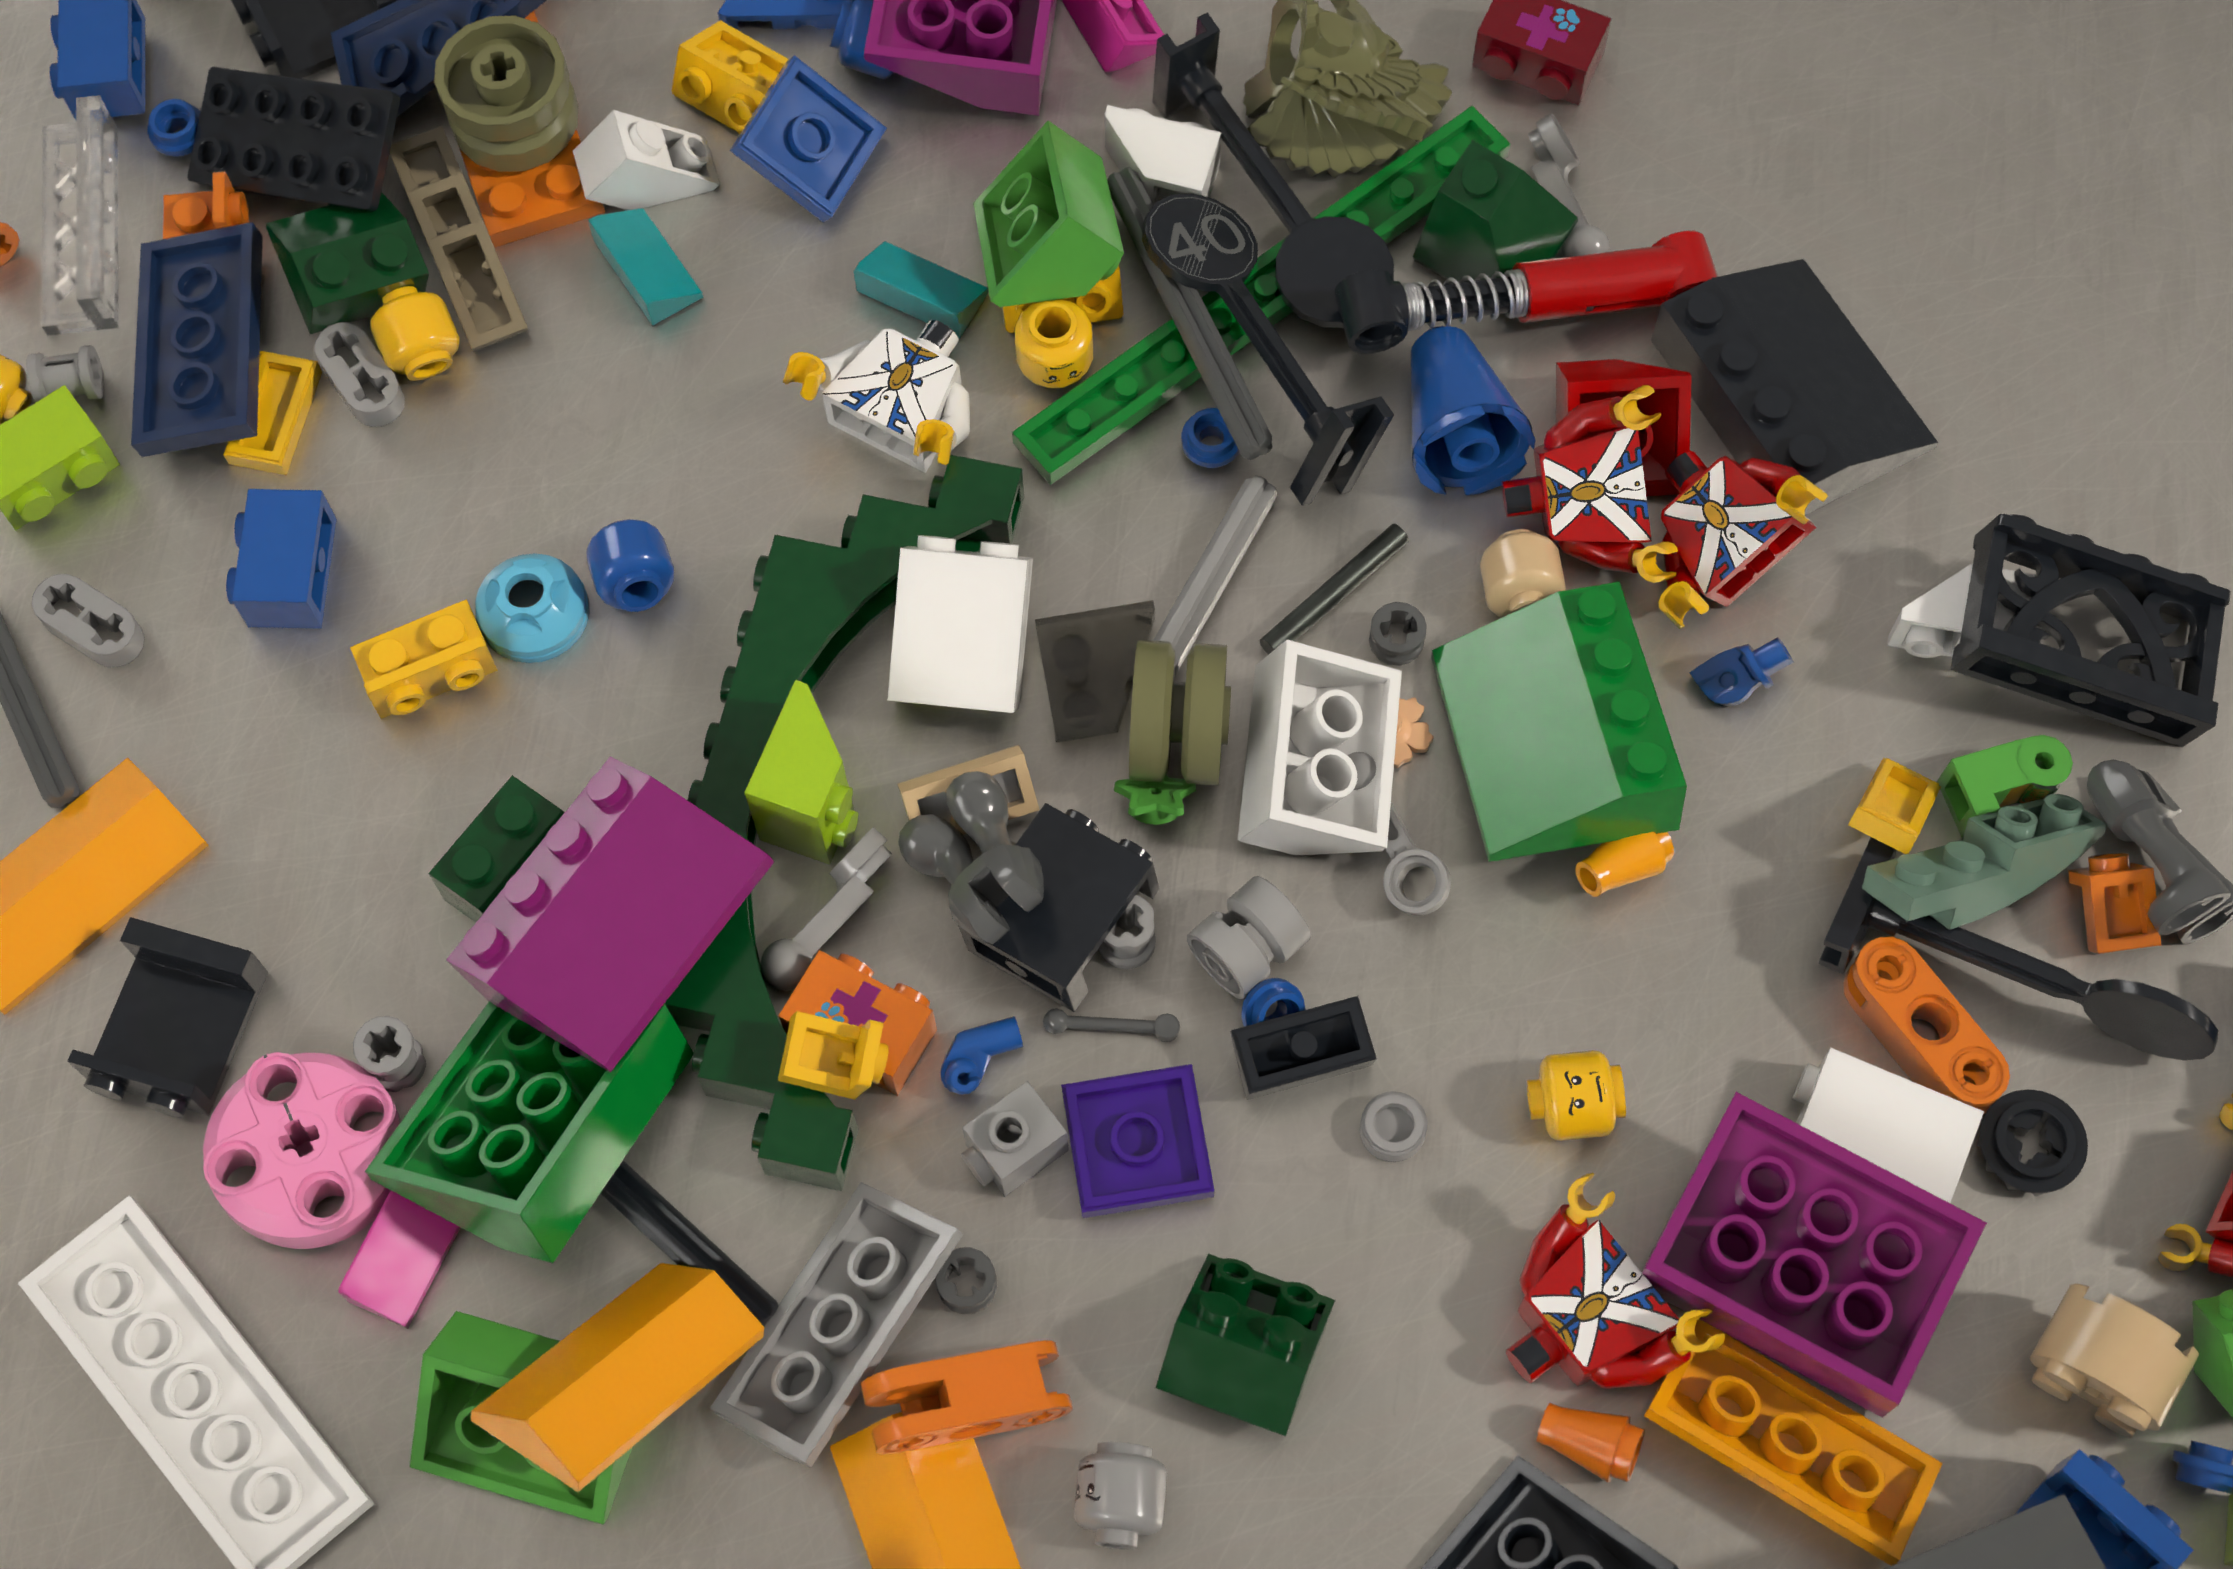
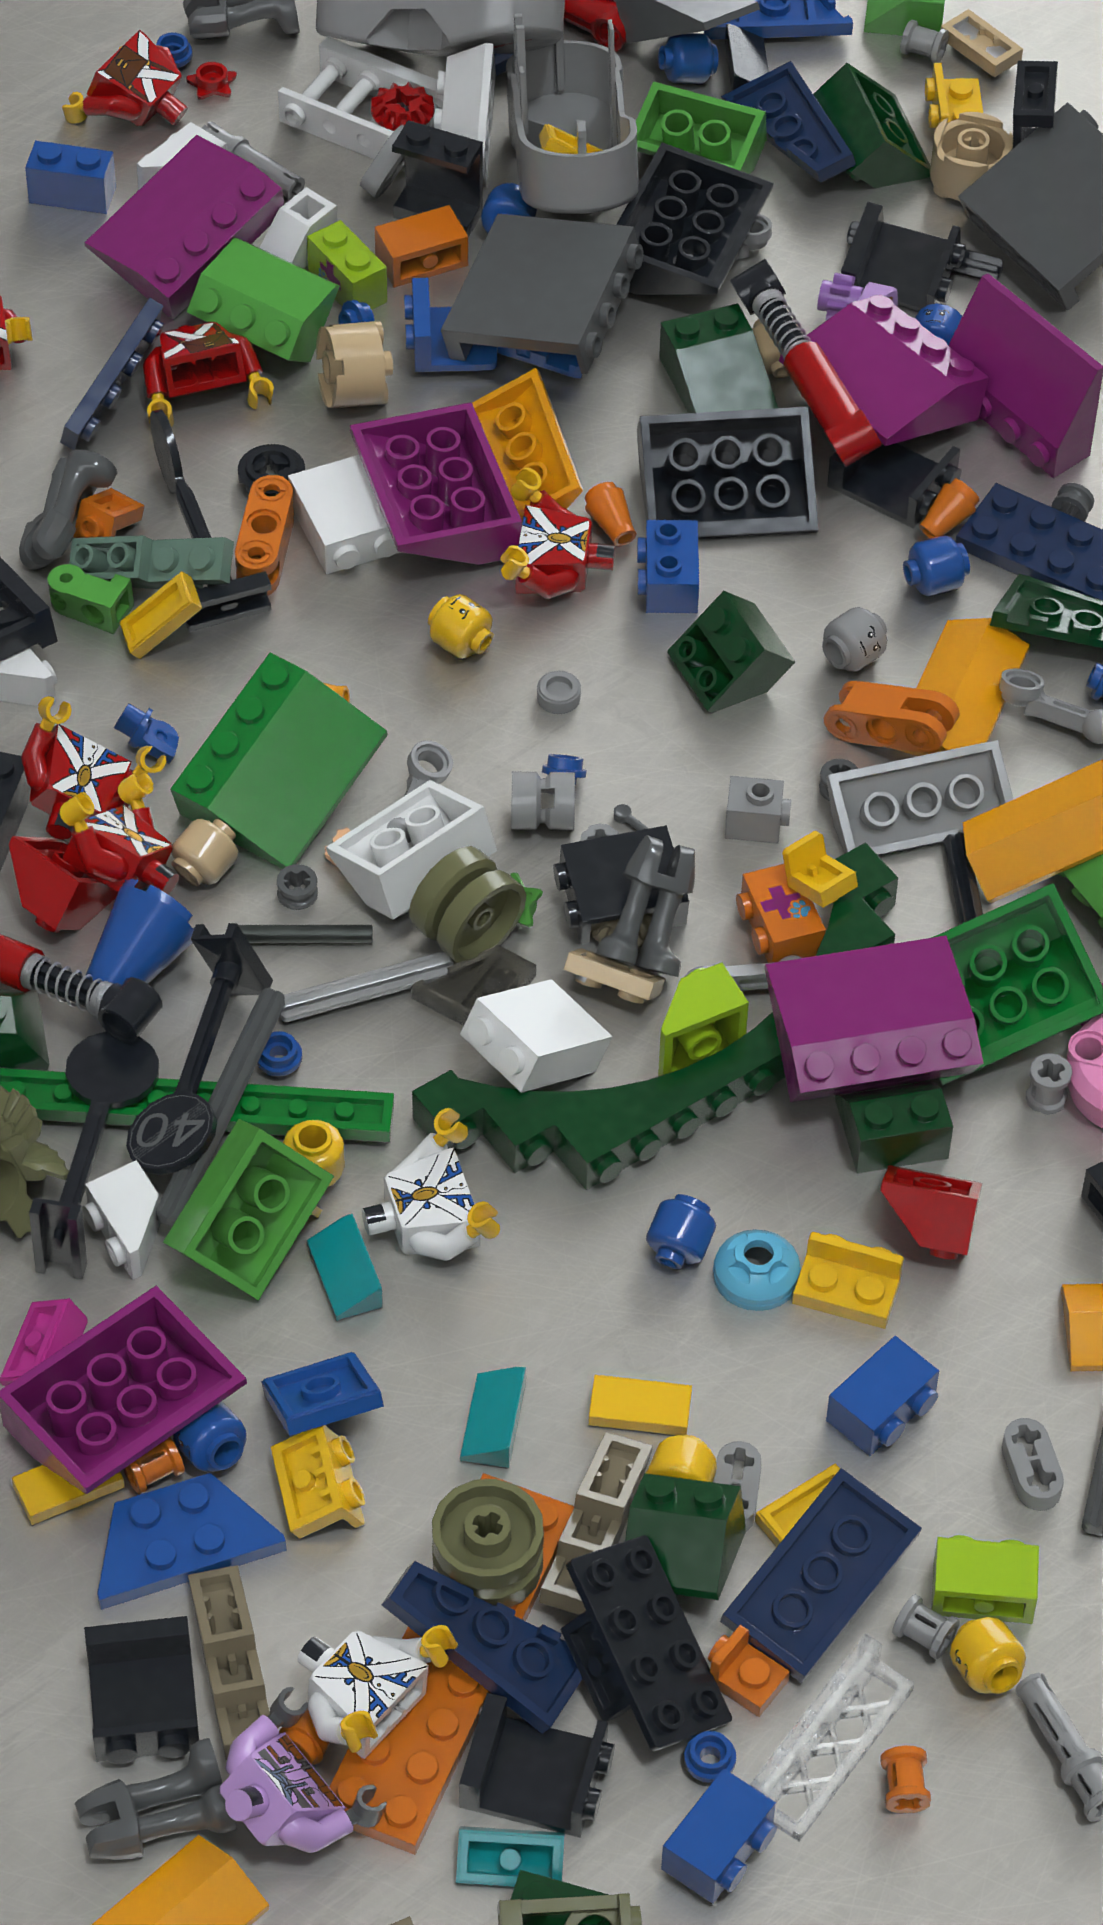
camera: 140 degrees left, 15 degrees down
white slope [573,110,720,210] -> none
blue arm [940,1016,1023,1095] -> none
dark purple plate [1061,1064,1215,1219] -> none
black slope [1230,996,1377,1100] -> none
none -> yellow tile [588,1375,692,1435]
none -> blue brick [637,520,699,613]
none -> red slope [880,1165,982,1260]

